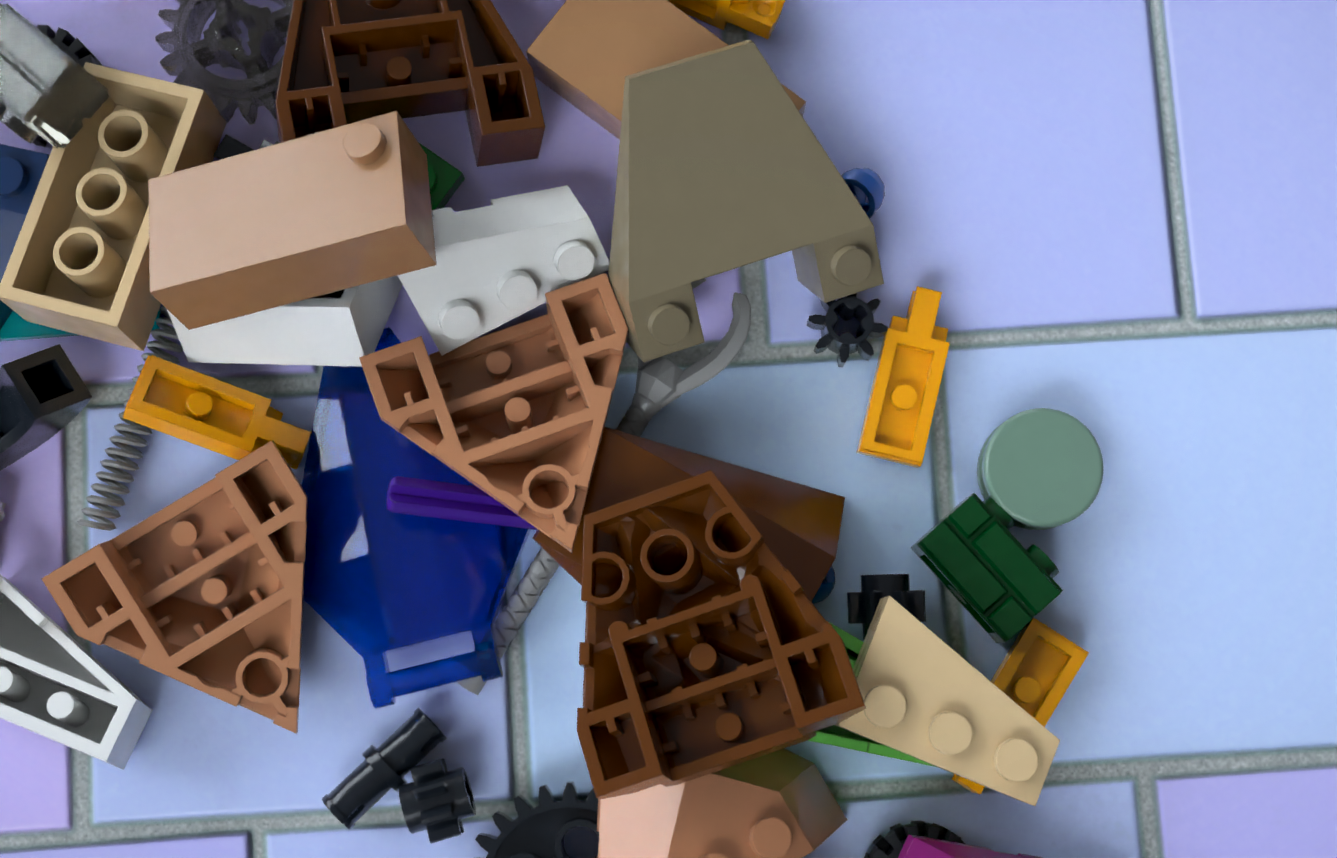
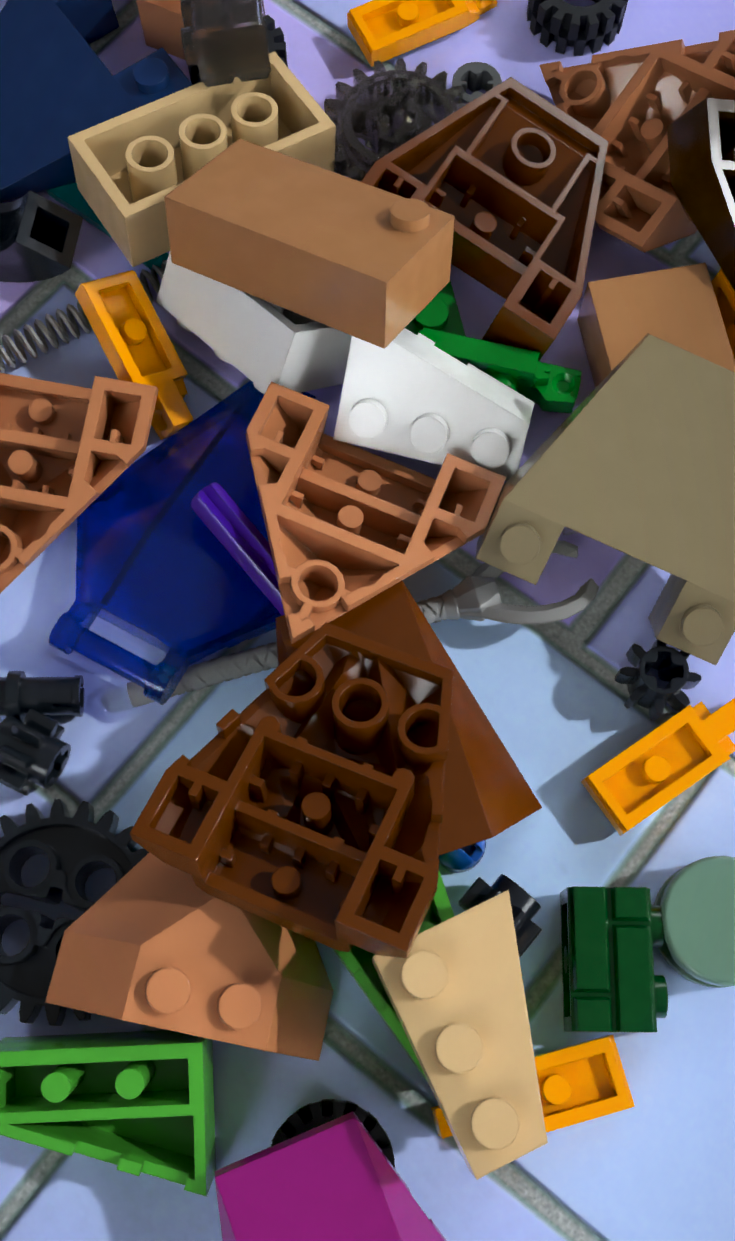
camera: 40 degrees right, 10 degrees down
none -> green hinge [419,328,582,414]

